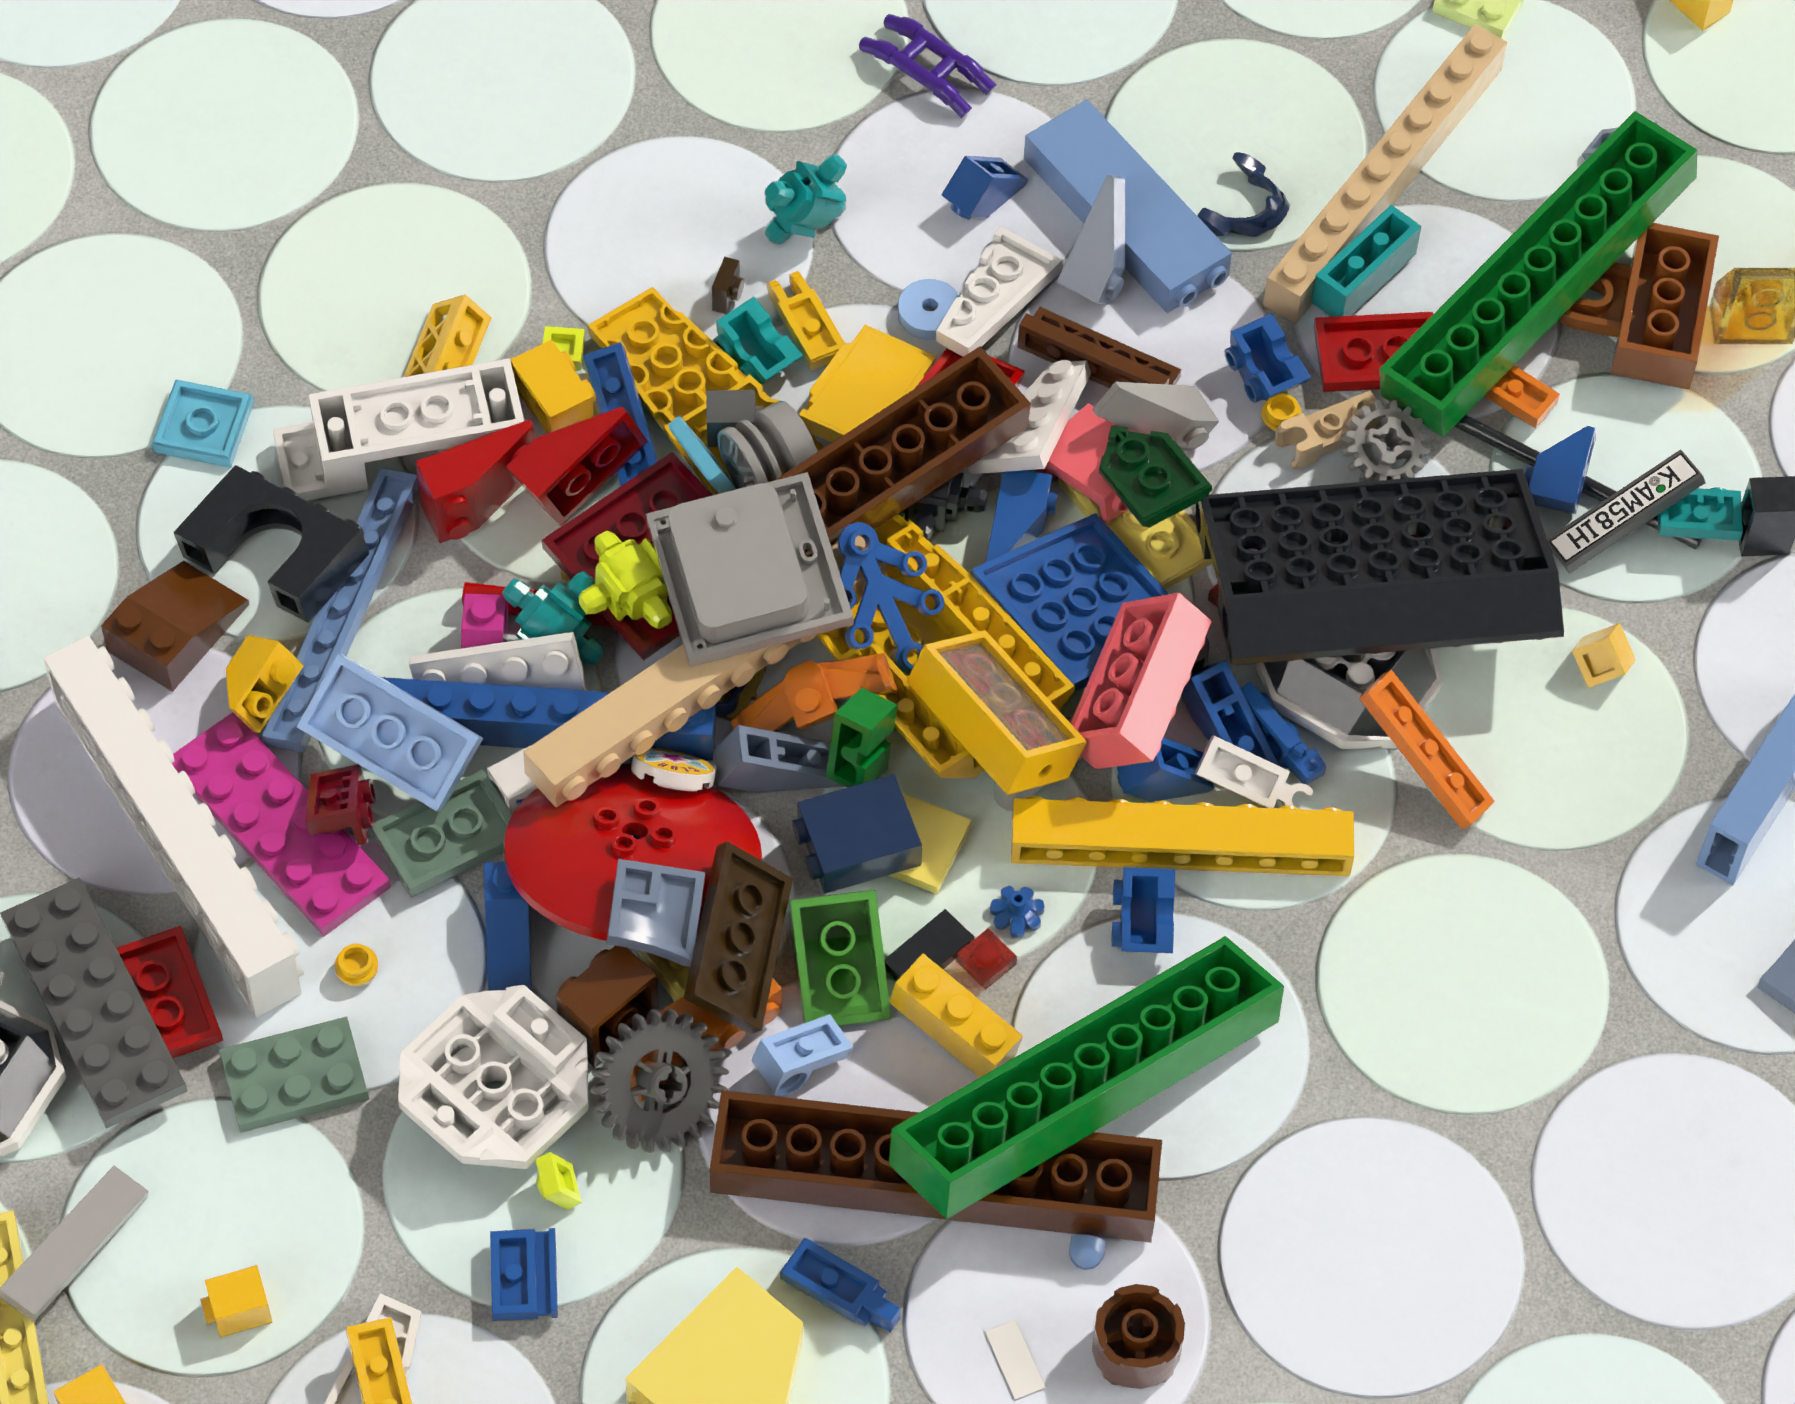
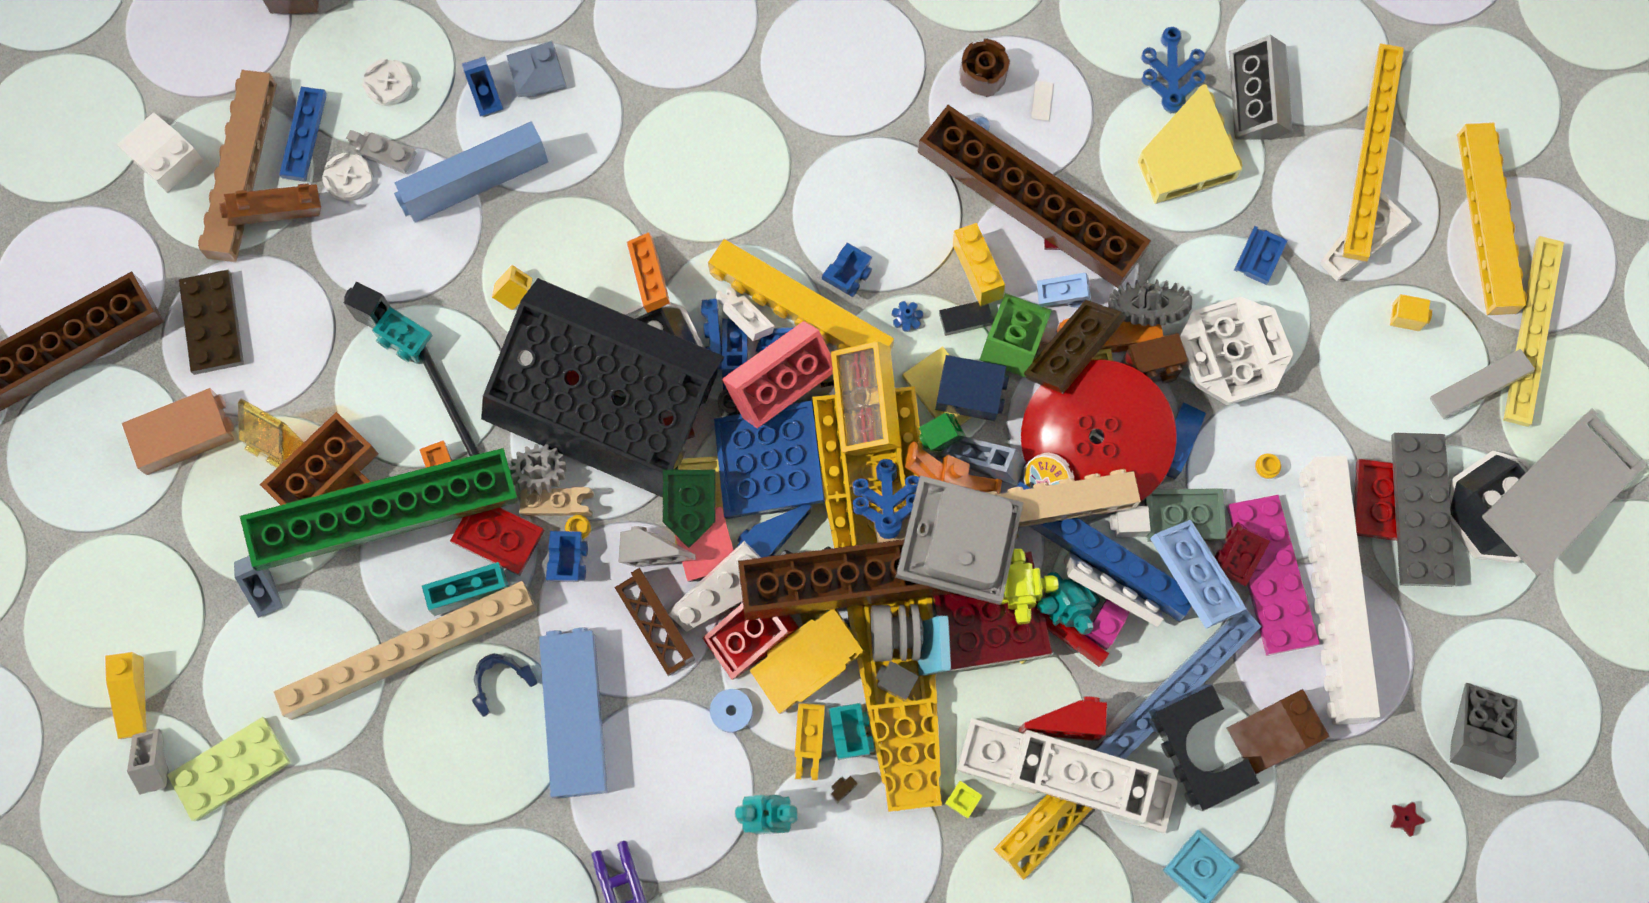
camera: 150 degrees left, 15 degrees up
sand green plate [219,1016,369,1133] -> none
yellow slope [226,635,304,733] -> none
red slope [506,407,648,526] -> none
yellow brick [510,339,596,433] -> none
neon yellow plate [535,1152,582,1210] -> none
blue plate [583,342,658,486] -> none
sand blue plate [606,859,705,967] -> none
blue hinge [780,1238,901,1333] -> none
green brick [889,936,1284,1219] -> none
white wing [936,226,1063,357] -> none
blue slope [941,156,1029,220] -> none
clear red plate [956,928,1017,990] -> none
sand blue slope [1056,175,1125,304] -> none
blue slope [1525,426,1596,514] -> none
tile [1547,449,1706,574] -> none

